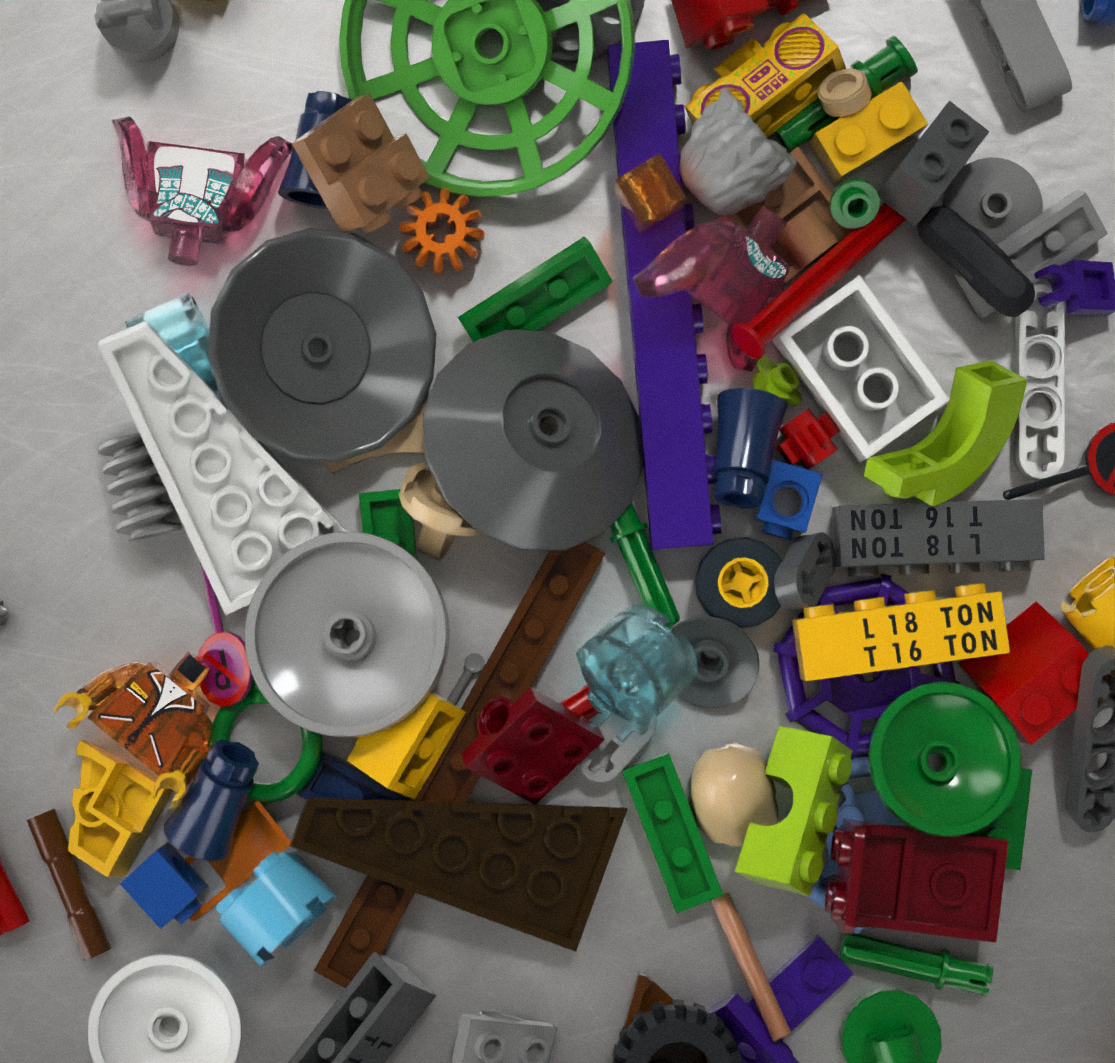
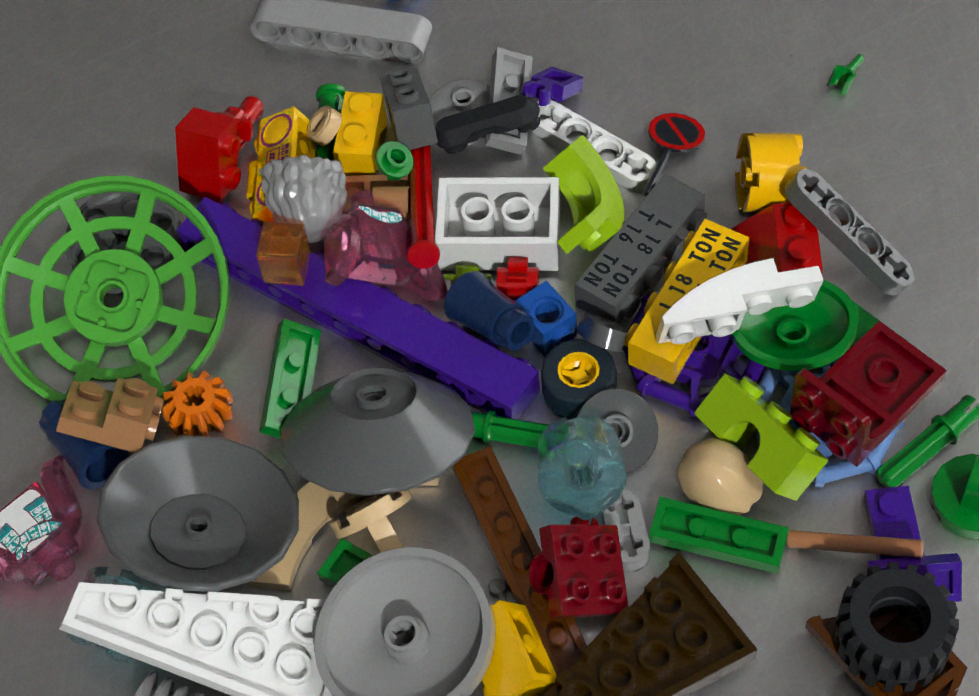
camera: 45 degrees left, 30 degrees down
none -> white slope [655,258,824,344]

